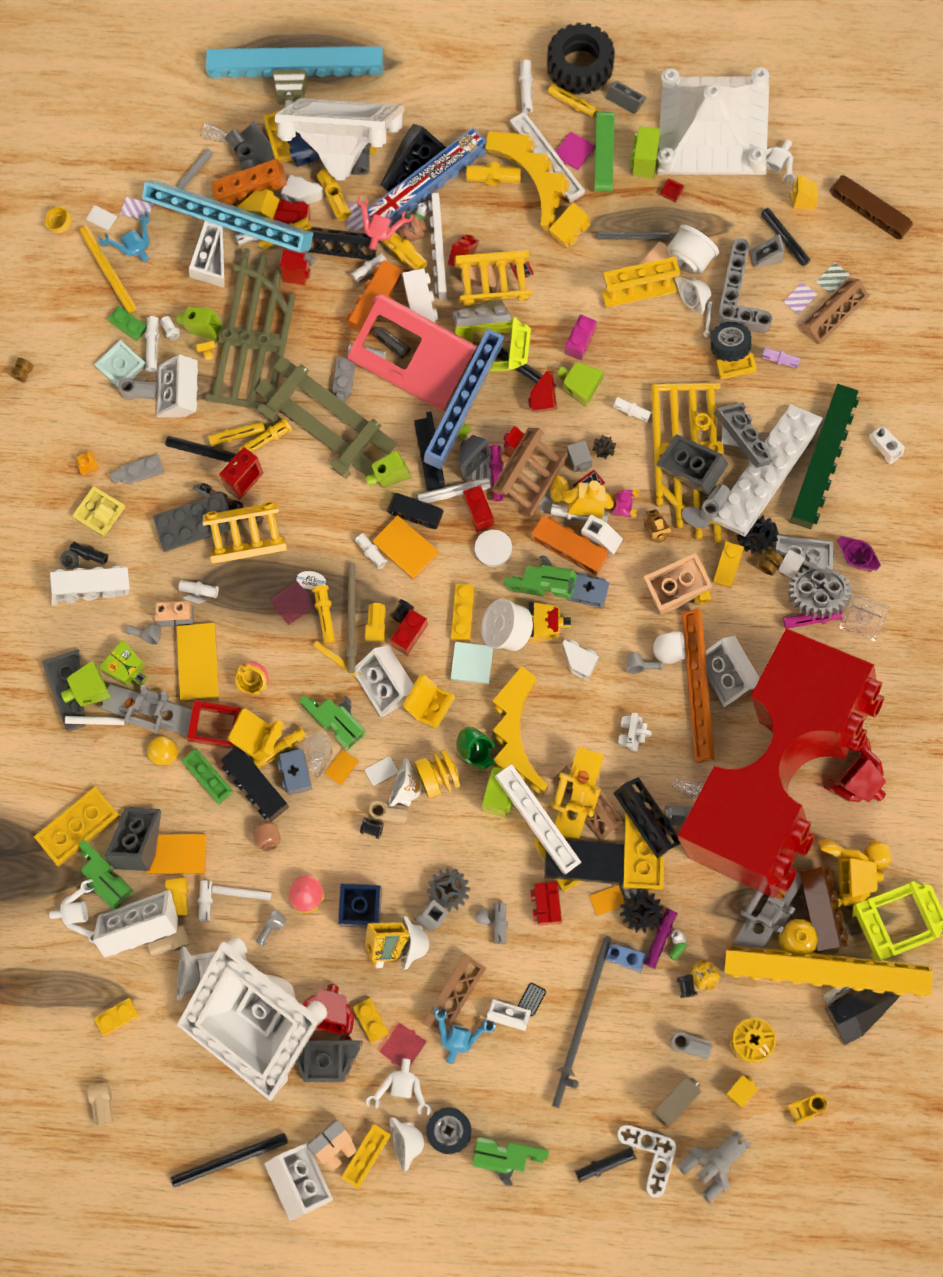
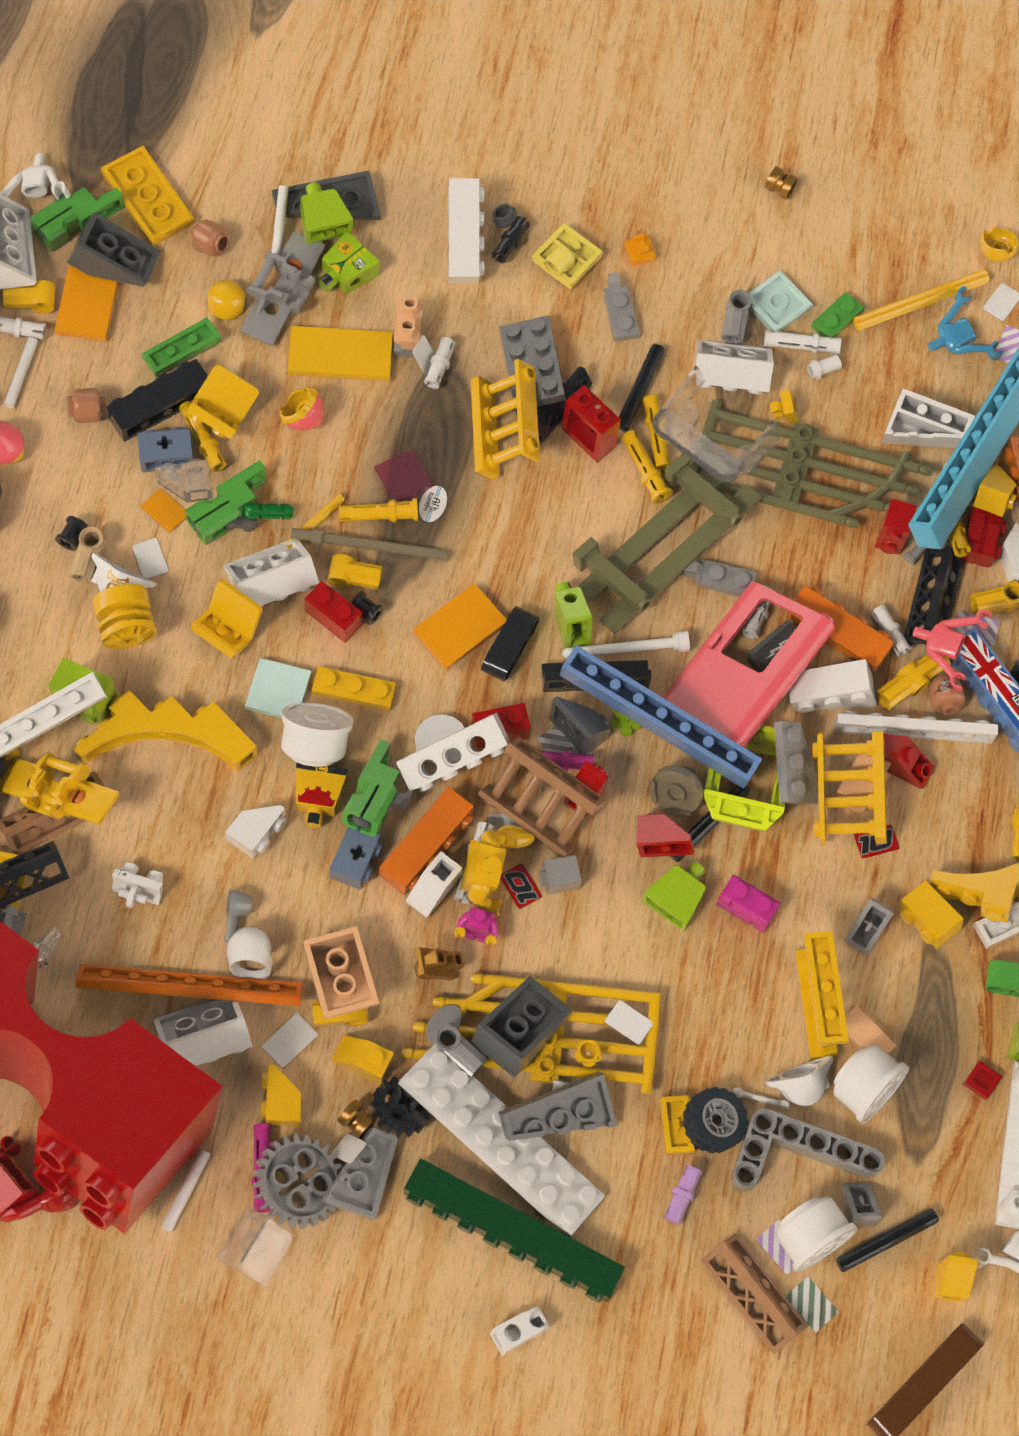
camera: 85 degrees right, 5 degrees down
light grey bar [125,624,161,645] -> none
lime torso [176,307,223,341] -> none
red window [187,700,240,749] -> none
white pin [355,533,387,569] -> none
white arm [404,203,428,220] -> none
white axle [418,478,491,503] -> none
green helmet [456,726,496,770] -> none
black gear [592,435,616,459] -> none
dark grey bar [596,232,669,240] -> none
white pin [613,397,652,423] -> none
magenta hat [837,536,881,572] -> none
none -> nougat head [191,219,229,257]
none -> green axle [244,504,294,519]
none -> yellow slope [261,1064,302,1127]
none -> white sticker [262,1013,318,1068]
none -> white brick [396,713,511,793]
none -> white piece [562,631,690,658]
none -> white sticker [605,1000,653,1044]
none -> dark tan tile [649,765,704,817]
none -> clear windscreen [652,365,781,483]
none -> white wheel [776,1197,858,1273]
none -> light grey slope [844,897,895,955]

